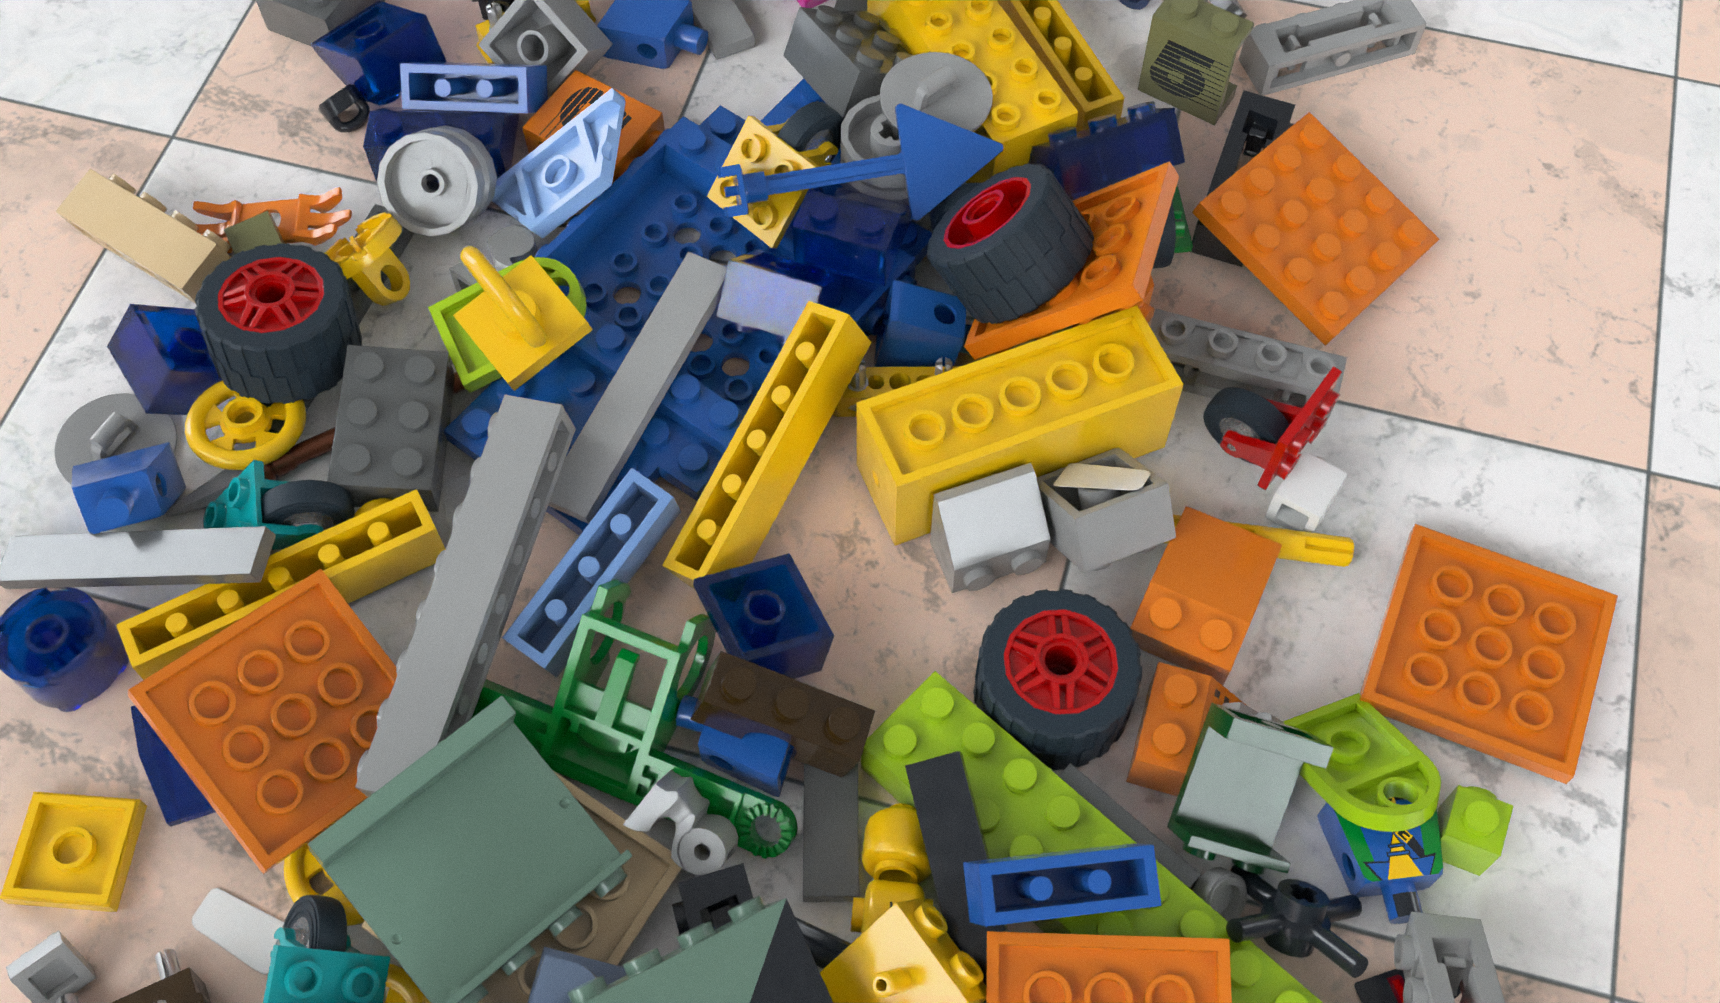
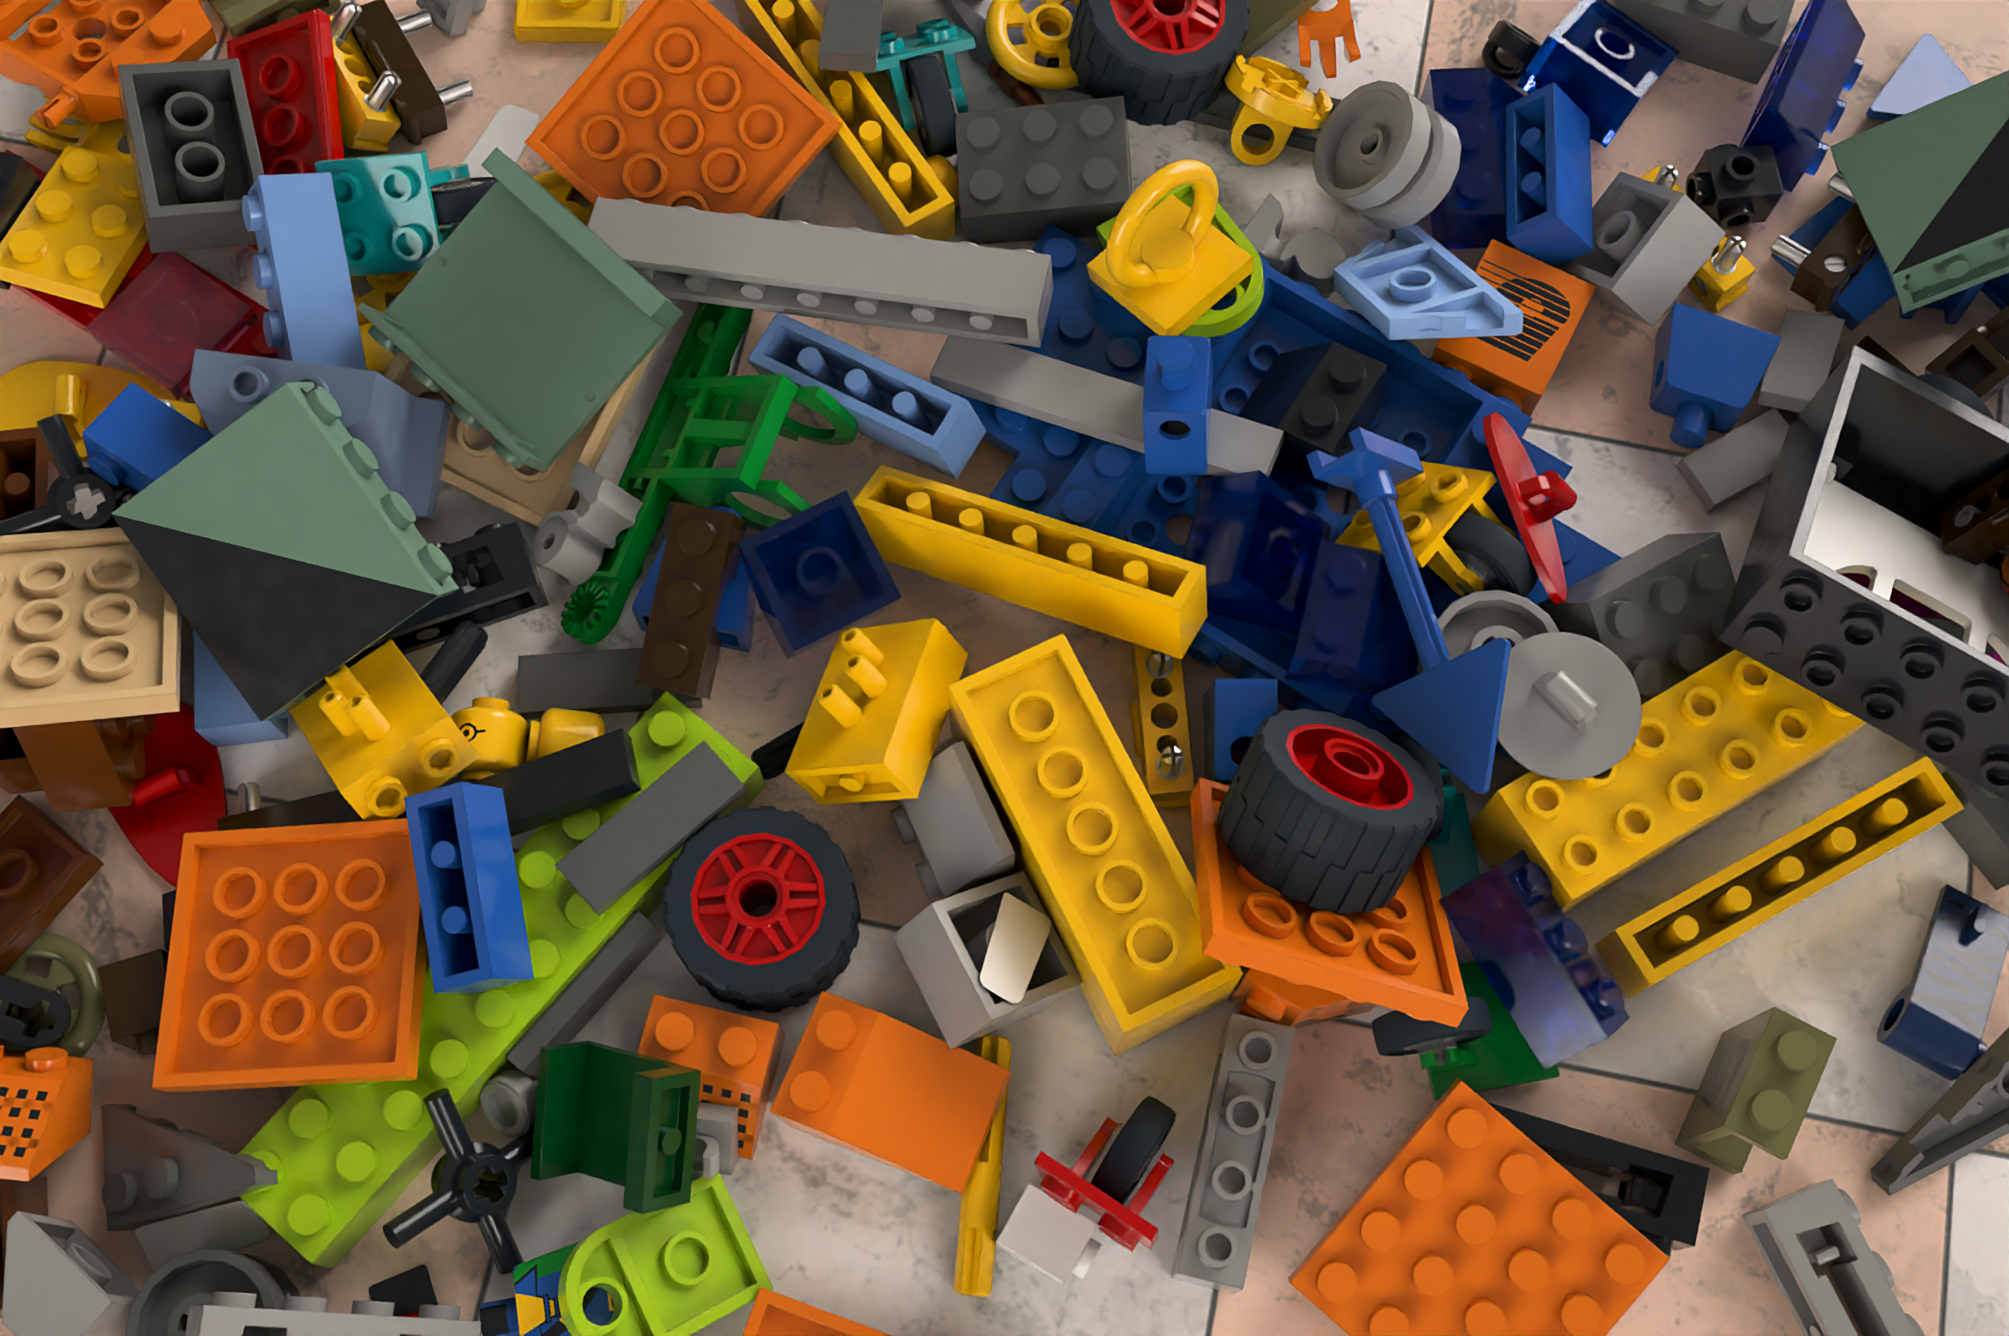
camera: 85 degrees right, 10 degrees up
none -> dark grey tile [555,740,747,916]
none -> yellow piece [751,618,969,805]
none -> blue torso [1143,336,1213,475]
none -> black slope [1237,342,1387,492]
none -> red shield [1483,412,1577,605]

